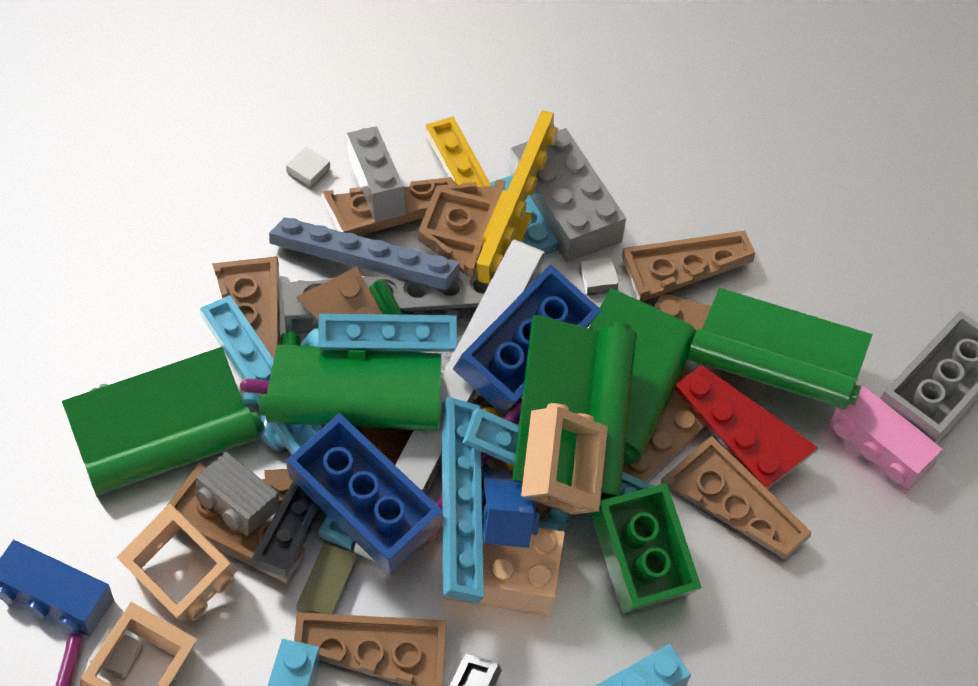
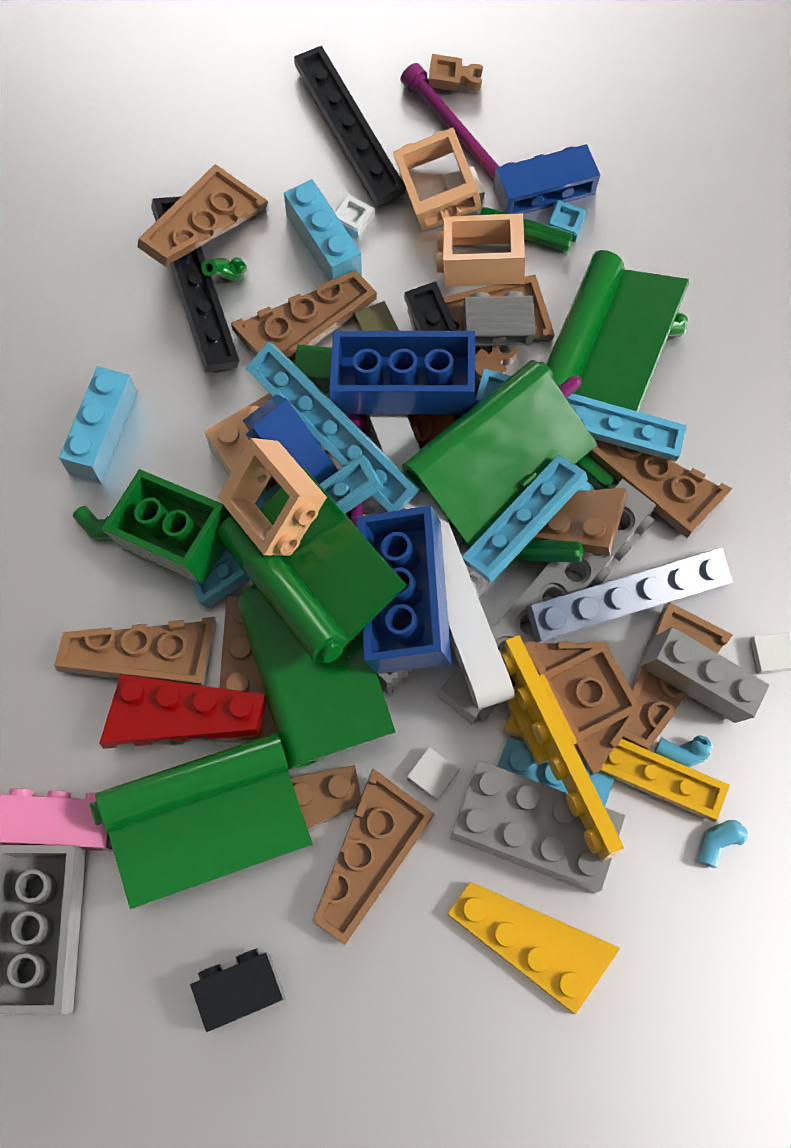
camera: 140 degrees right, 15 degrees up
none -> green arm [72,506,111,539]
none -> black brick [190,948,286,1032]
none -> green brick [295,344,332,394]
none -> yellow wing [447,882,620,1014]
none -> green axle [479,207,572,252]
none -> medium azure tile [547,200,587,242]
none -> medium azure arm [654,735,712,768]
none -> medium azure arm [698,820,748,868]

